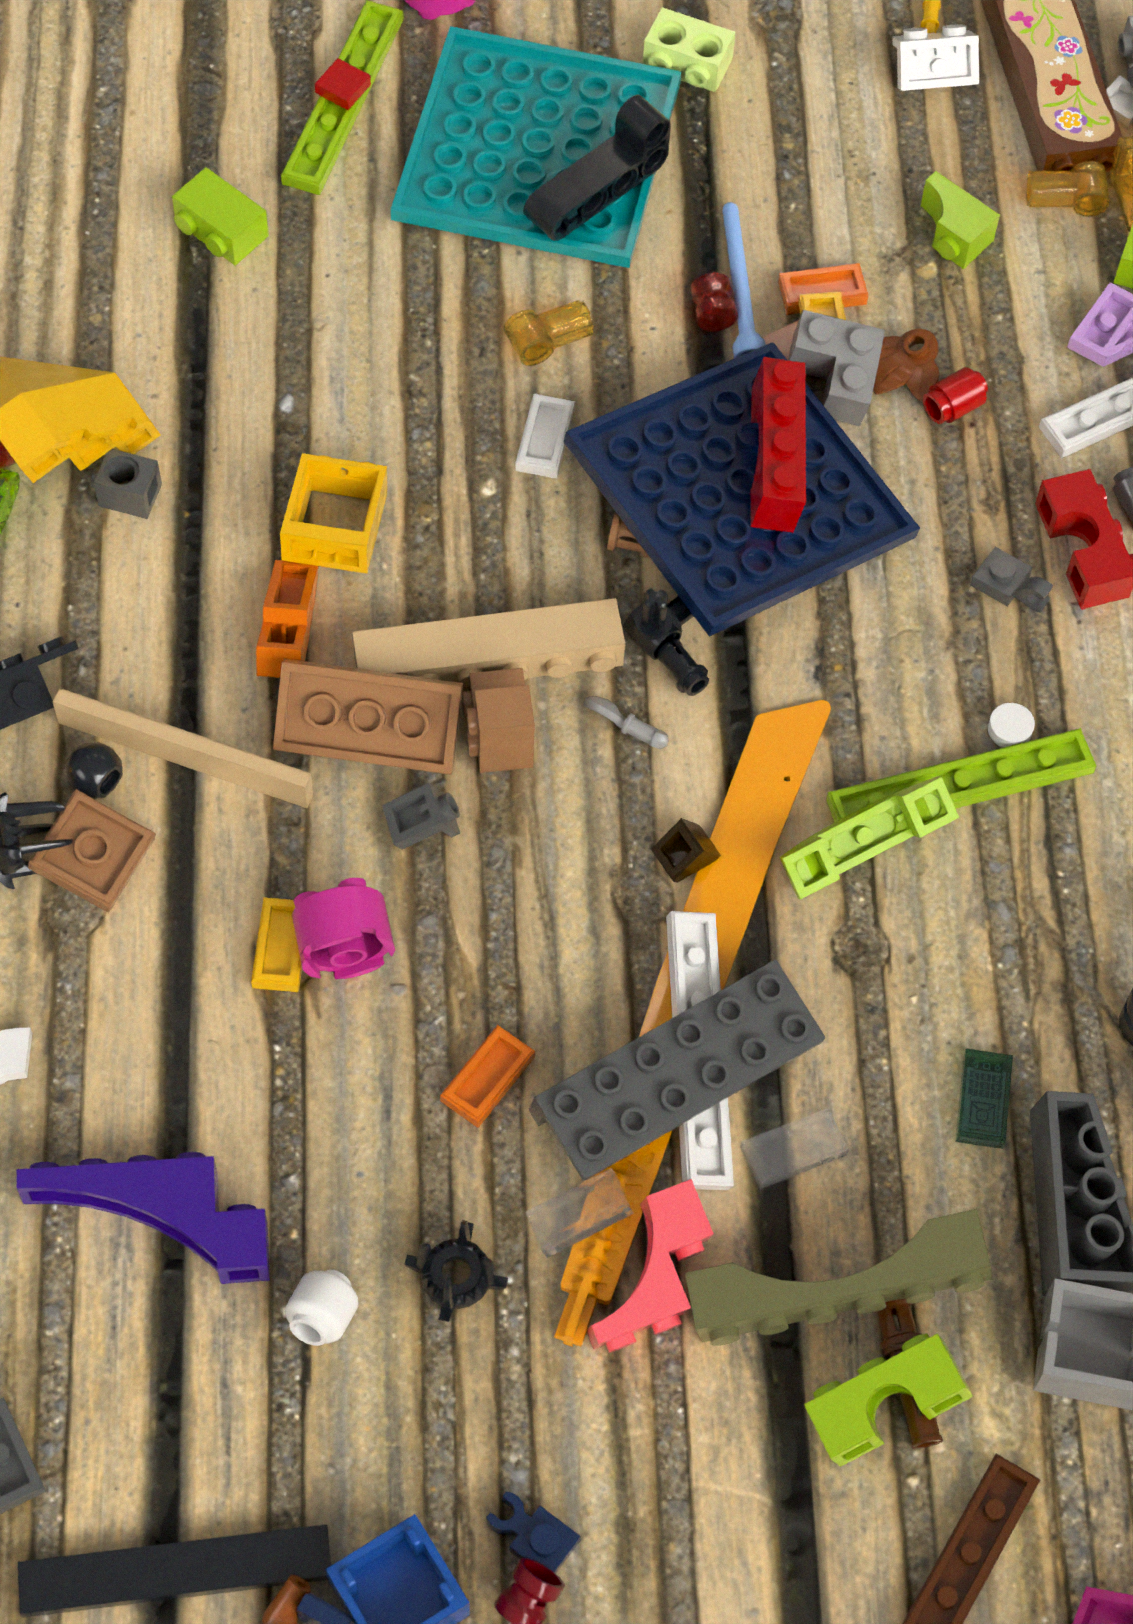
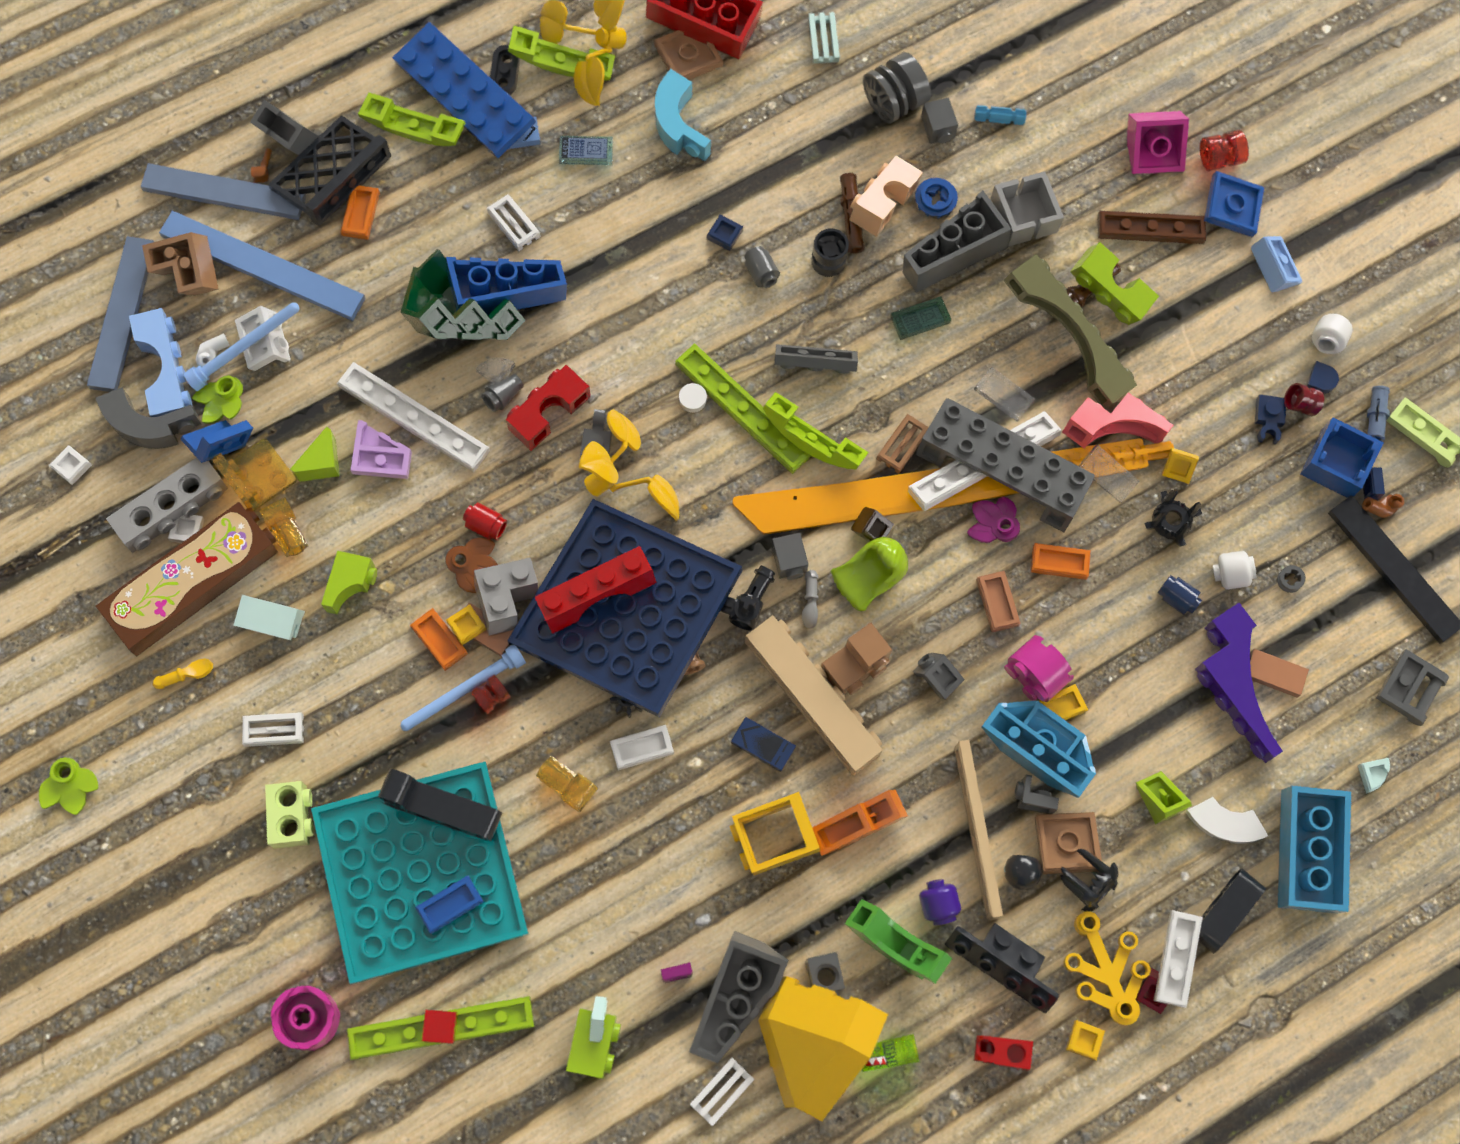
camera: 120 degrees left, 10 degrees up
medium nougat plate [273,659,463,775] -> none
white bracket [893,24,979,91] -> none
none -> light aqua hinge [233,595,305,640]
none -> white tile [242,712,304,747]
none -> blue tile [415,875,484,934]
none -> yellow plant [579,410,679,522]
none -> light aqua tile [589,996,608,1042]
none -> magenta tile [661,962,693,983]
none -> dark grey wedge [689,931,789,1063]
none -> white tile [690,1058,754,1126]
none -> dark blue tile [731,717,796,772]
none -> dark grey brick [771,533,809,580]
none -> dark grey plate [774,344,858,374]
none -> lime piece [830,537,908,611]
none -> bright green arch [845,899,952,984]
none -> medium nougat tile [876,414,929,474]
none -> dark purple head [919,879,961,925]
none -> magenta plate [967,496,1020,543]
none -> nougat tile [976,571,1021,633]
none -> dark azure wedge [981,700,1096,798]
none -> dark grey bracket [1014,774,1059,814]
none -> lime slope [1136,771,1192,825]
none -> dark blue brick [1157,575,1202,615]
none -> yellow tile [1162,448,1199,484]
none -> nougat tile [1250,649,1309,698]
none -> dark grey bush [1277,565,1306,593]

